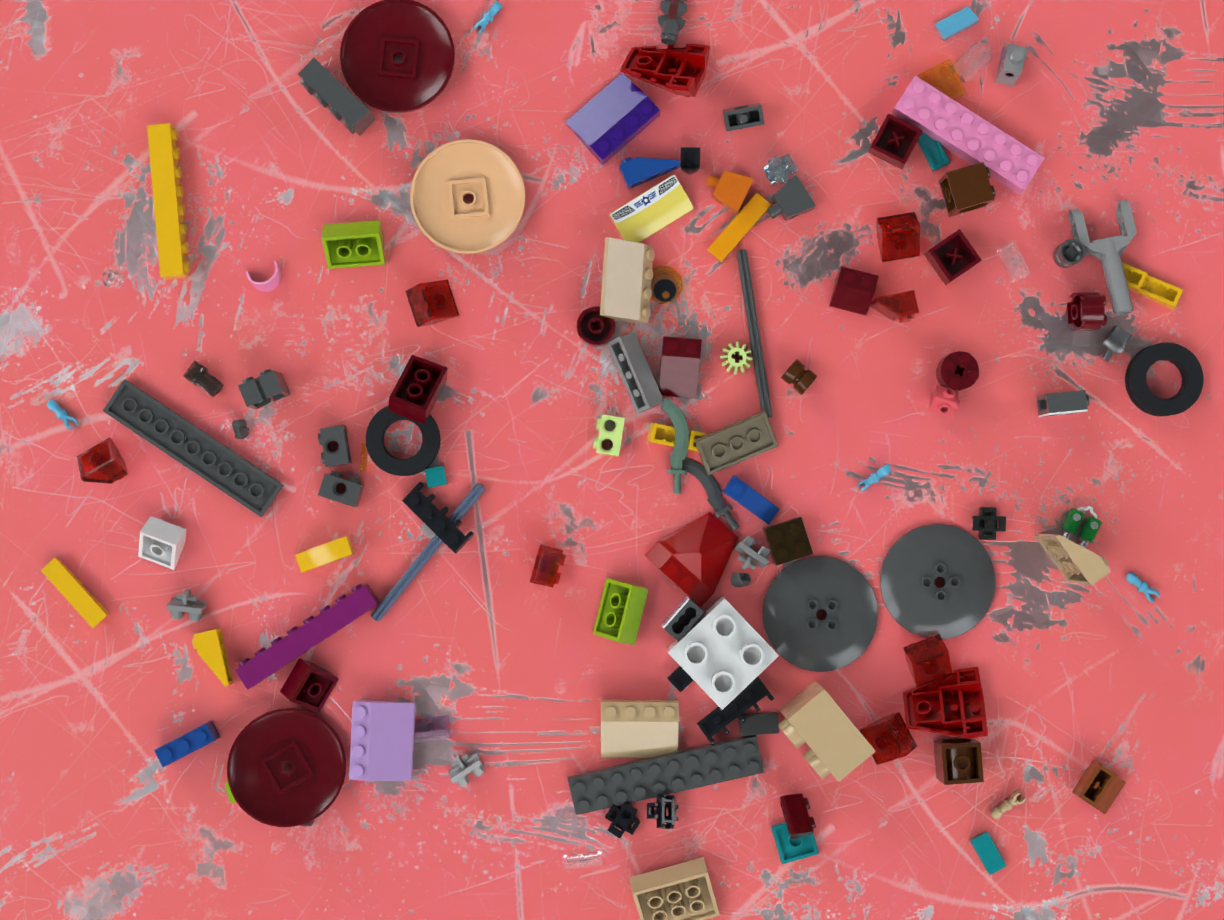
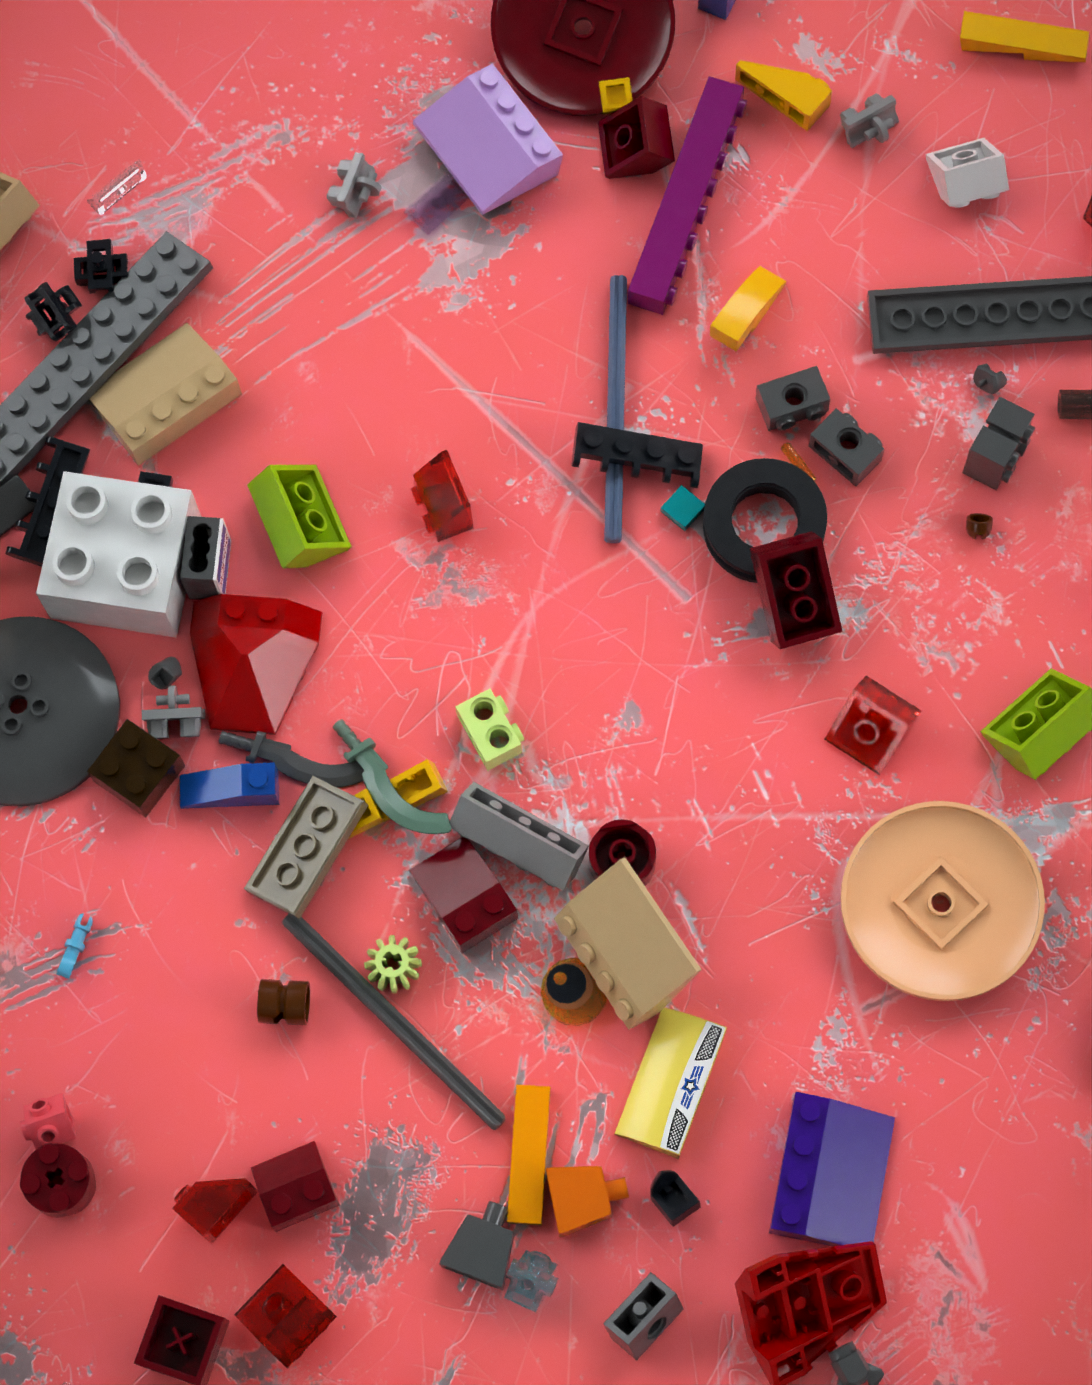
camera: 145 degrees right, 15 degrees down
blue slope [619,157,681,190] -> none
none -> yellow tile [599,77,633,114]
none -> reddish brown hinge [966,513,993,539]

